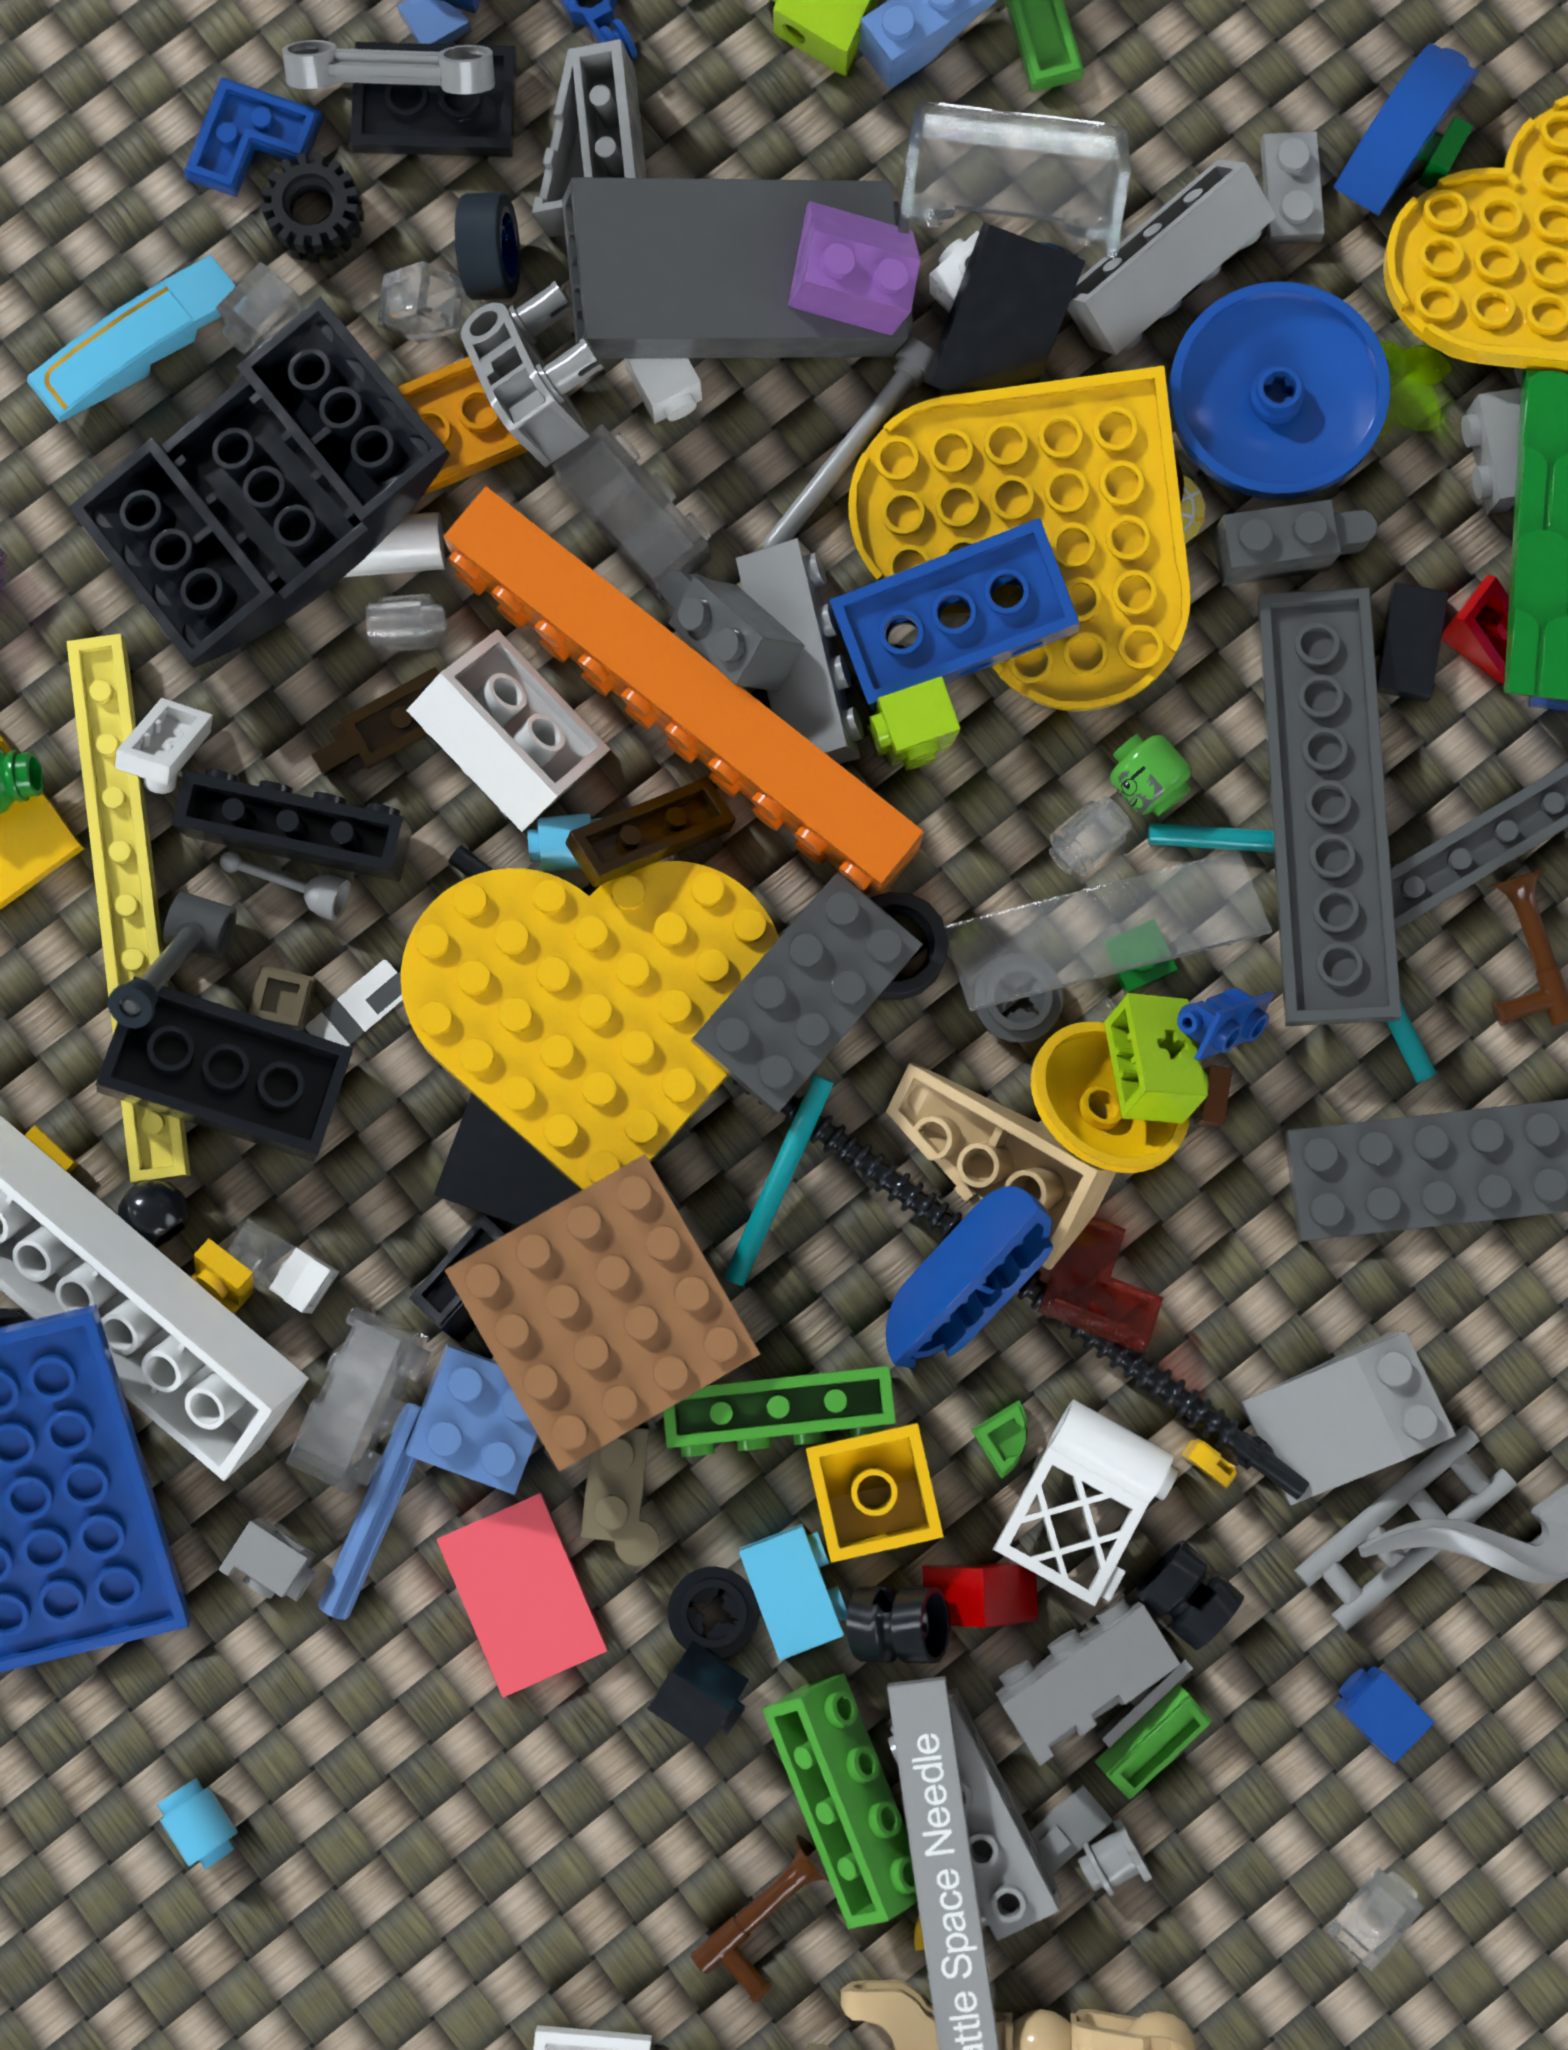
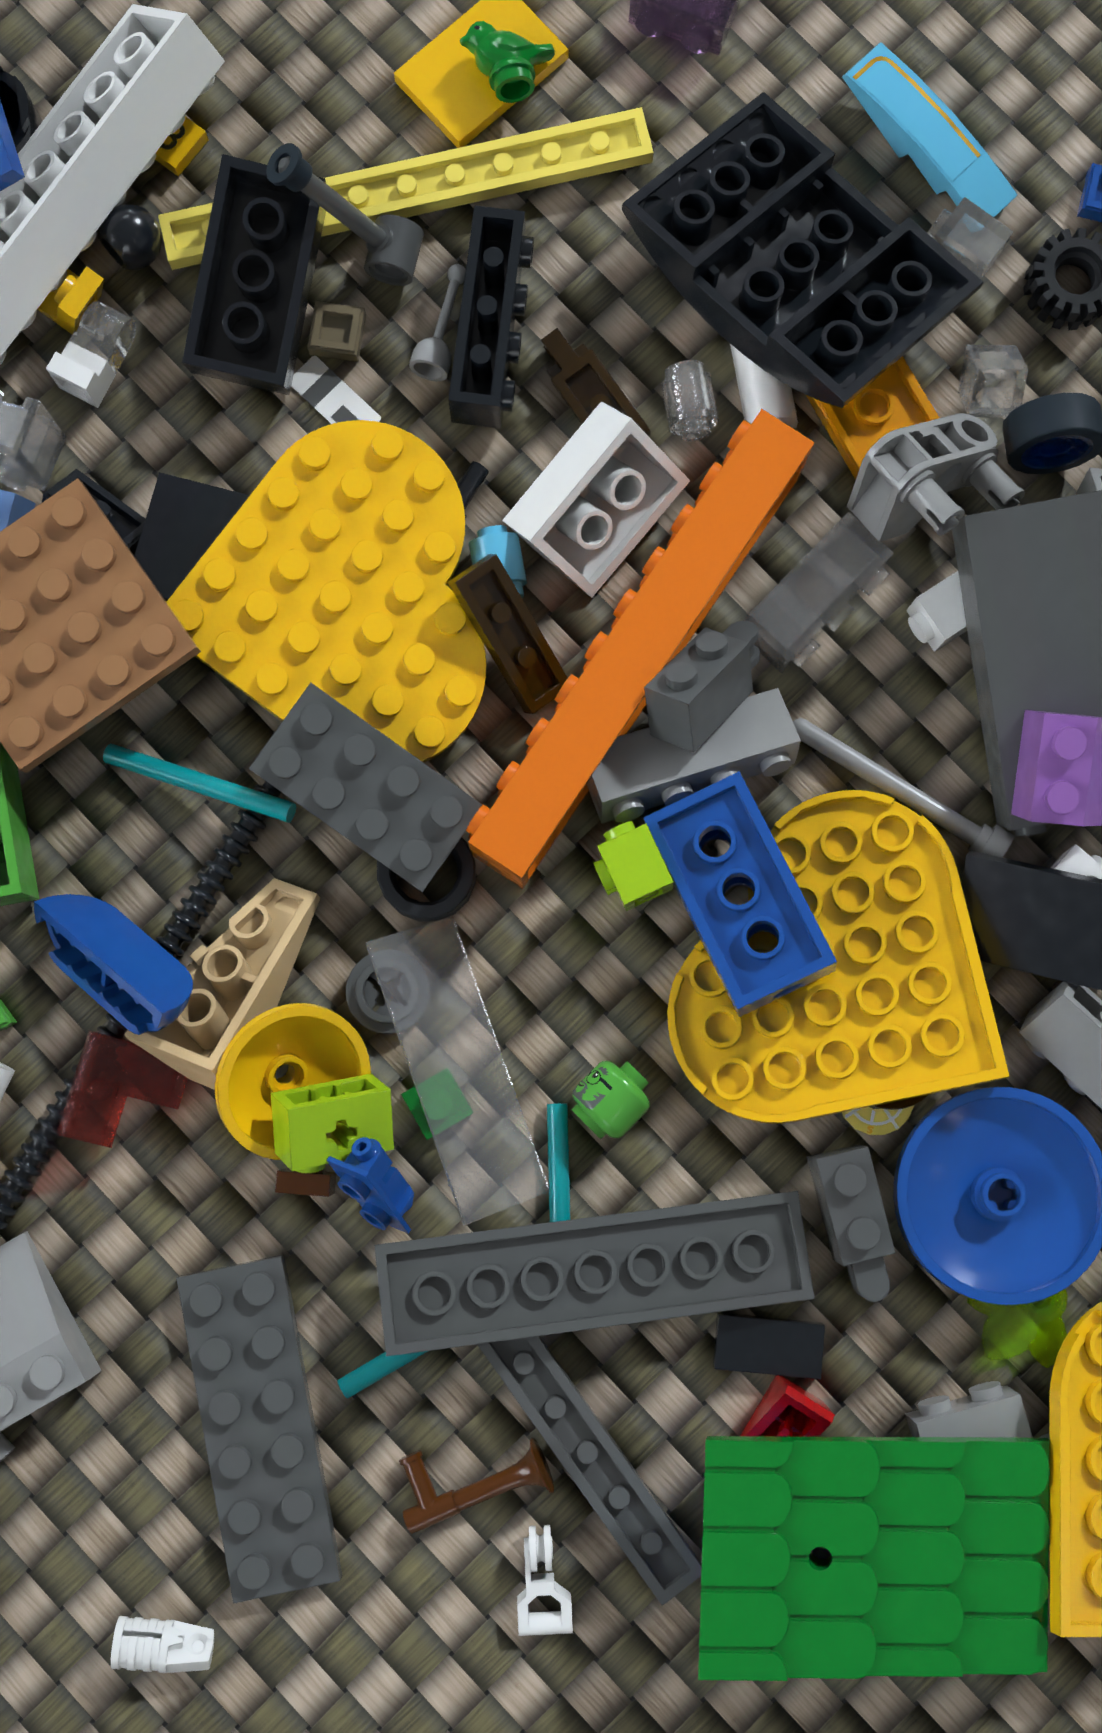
camera: 80 degrees right, 0 degrees up
white tile [115,698,213,794] -> none
clear brick [1049,796,1132,876] -> none

